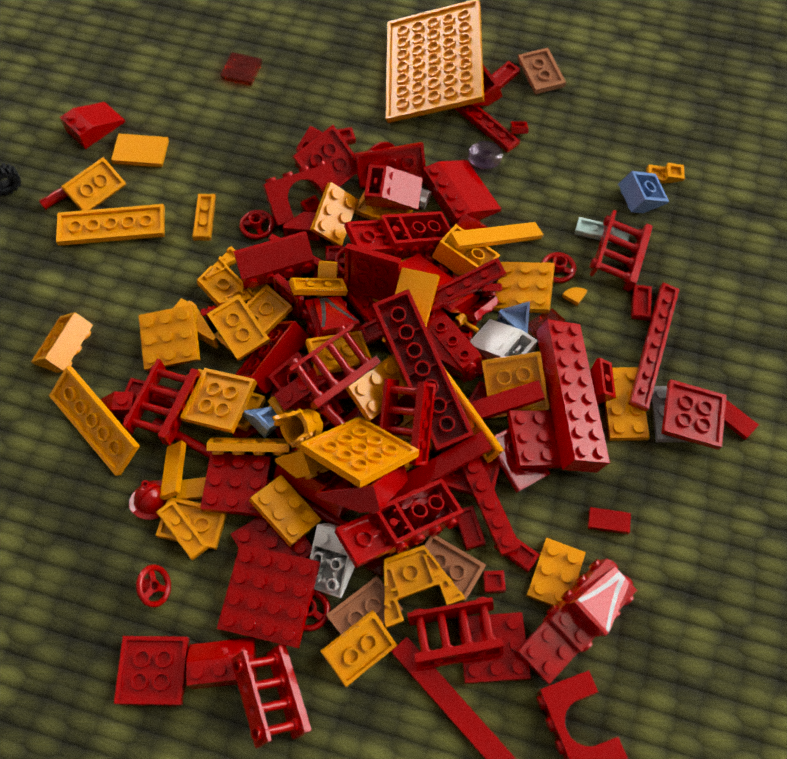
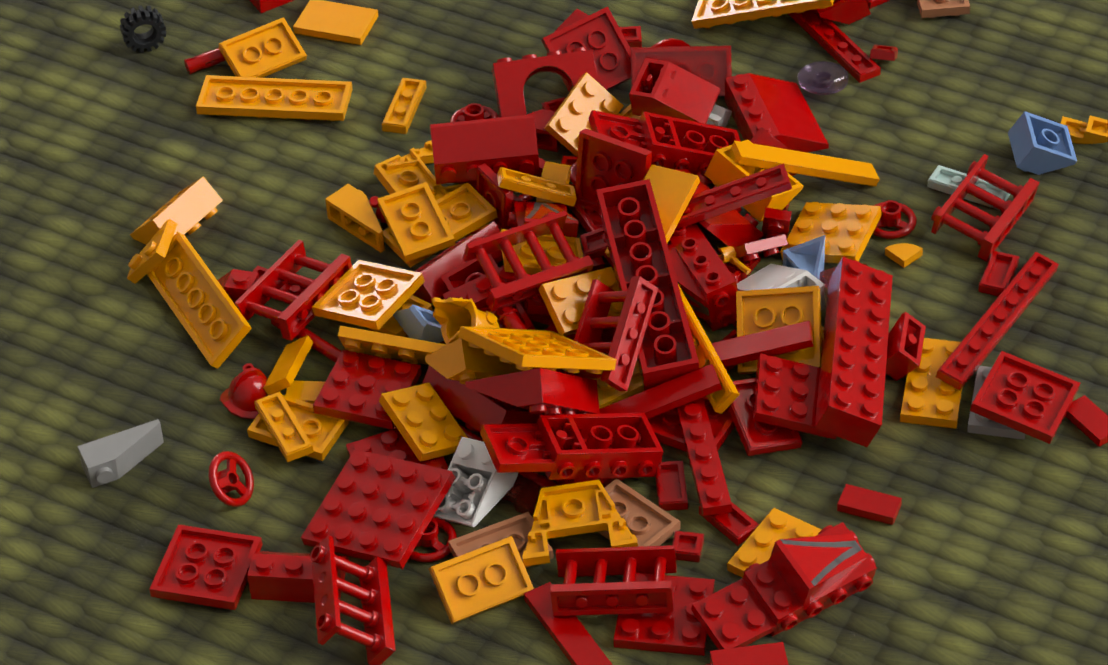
camera: 15 degrees right, 20 degrees down
light orange plate [139,304,201,371] -> none
none -> light grey slope [78,419,164,488]
none -> light orange wing [127,218,177,284]

